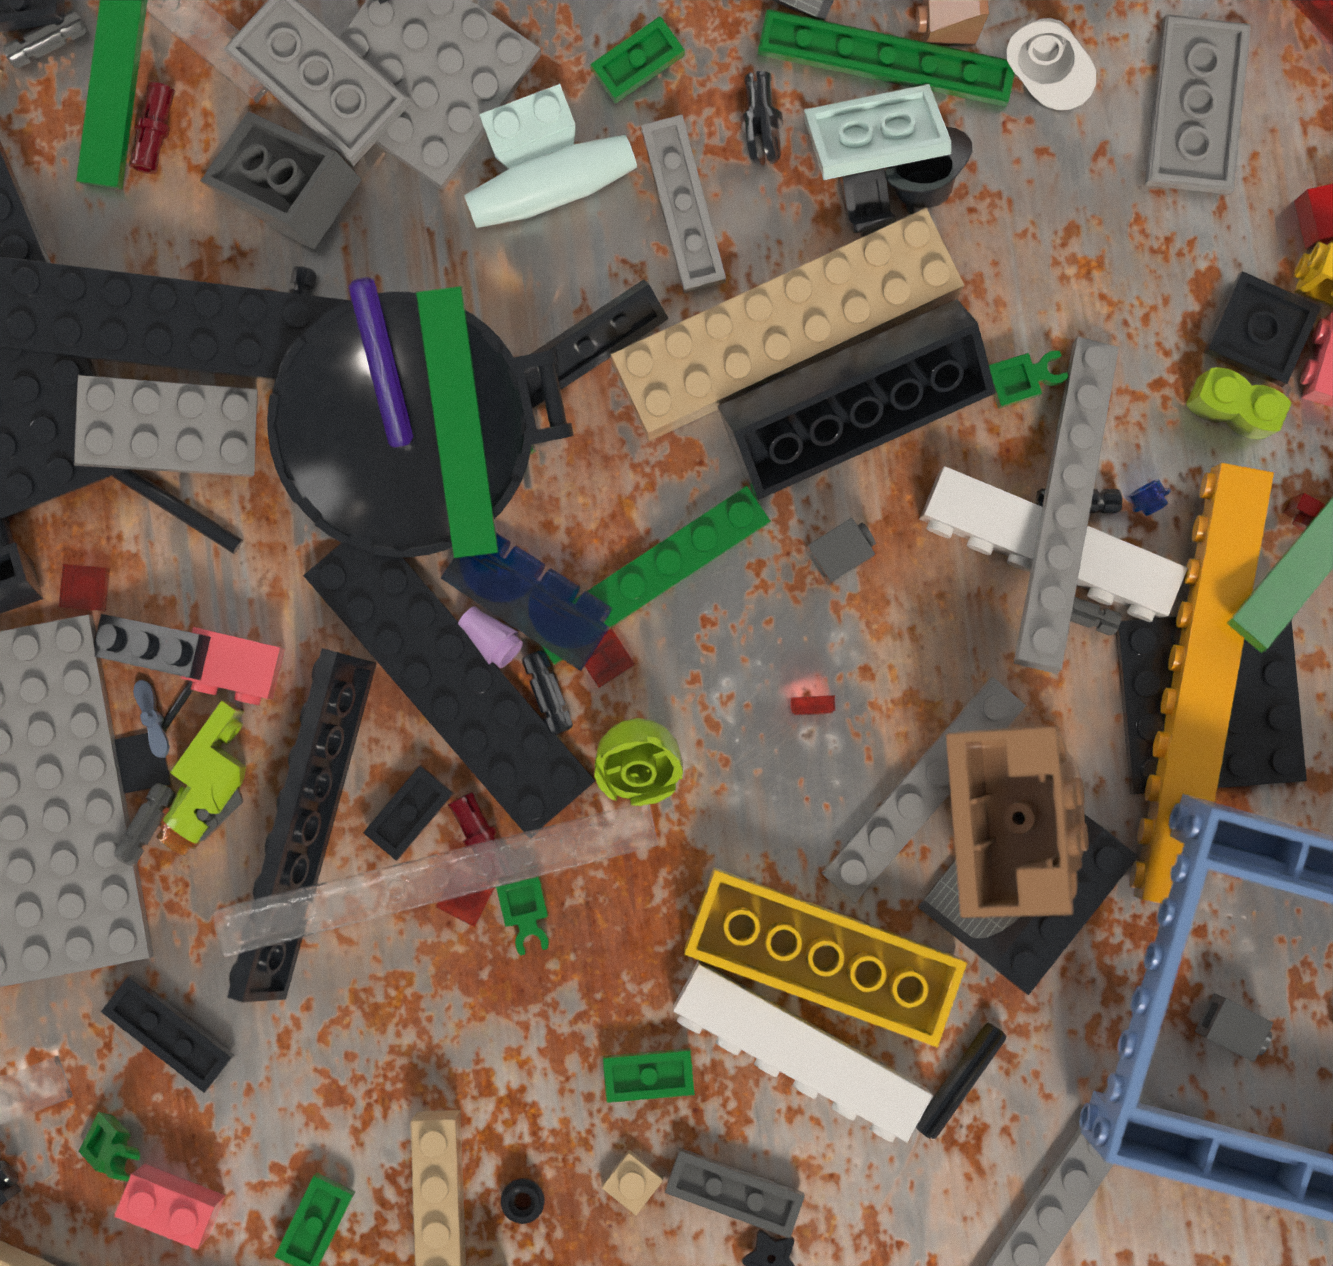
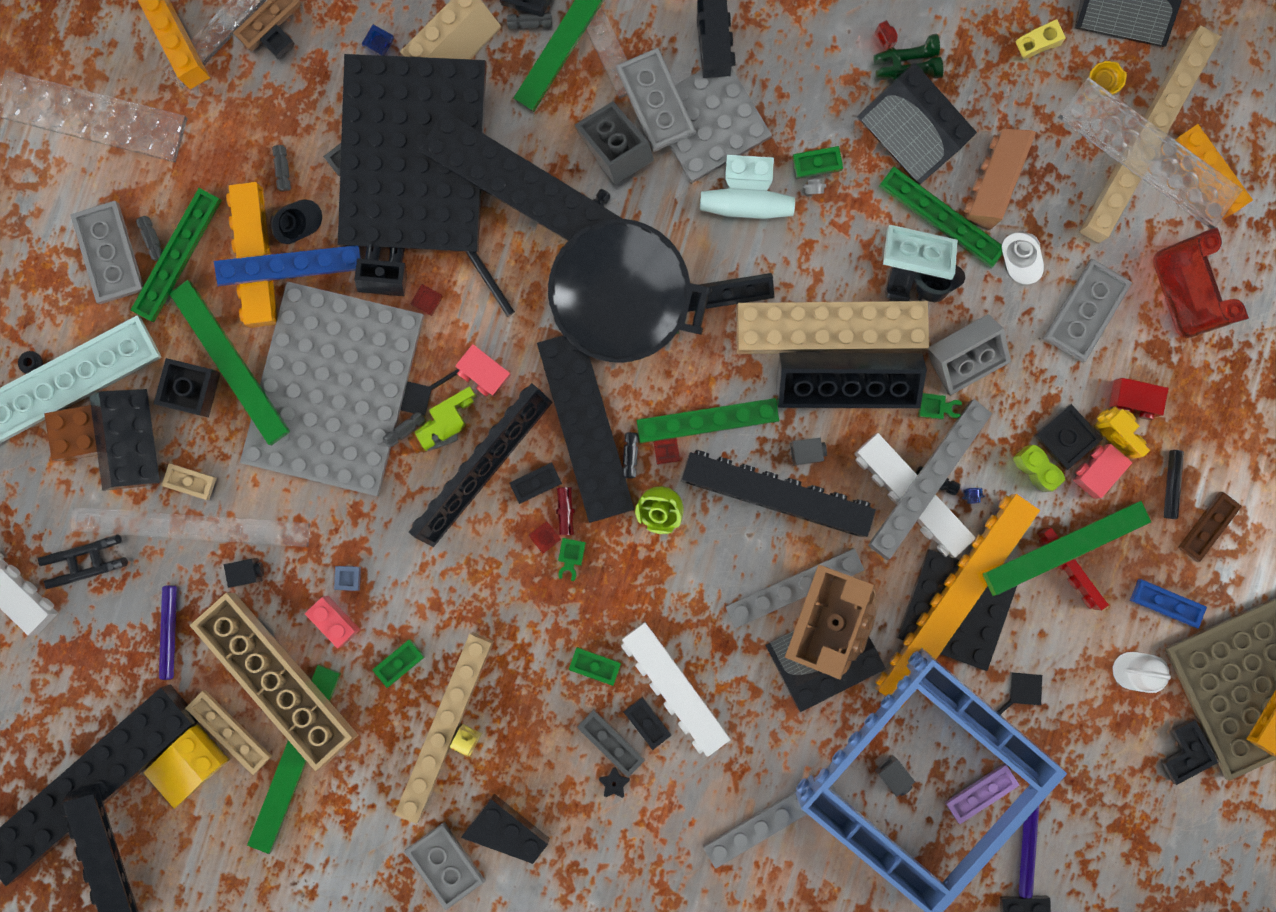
camera: 25 degrees right, 0 degrees up
light grey plate [74,375,257,477] -> none
green plate [78,1111,141,1182] -> none
plate [94,614,211,680] -> none
black plate [101,975,235,1093] -> none
dark red pin [129,82,175,174] -> none
sand blue piece [133,680,170,758] -> none
clear plate [212,804,658,957] -> none
dark purple axle [349,277,413,447] -> none
green tile [416,286,498,558] -> none
clear blue windscreen [441,532,612,671] -> none
lavender cone [458,606,523,668] -> none
black plate [501,1178,545,1224] -> none
tan plate [601,1150,663,1215] -> none
light grey plate [641,115,726,293] -> none
yellow brick [684,867,967,1048] -> none
black arm [740,71,783,166] -> none
clear red tile [788,695,835,716] -> none
black axle [916,1023,1007,1140] -> none
dark grey axle [1070,597,1122,635] -> none
none -> sand blue plate [334,566,361,591]
none -> black plate [623,696,672,750]
none -> black brick [680,450,876,537]
none -> light grey plate [803,179,826,194]
none -> light grey slope [928,314,1011,396]

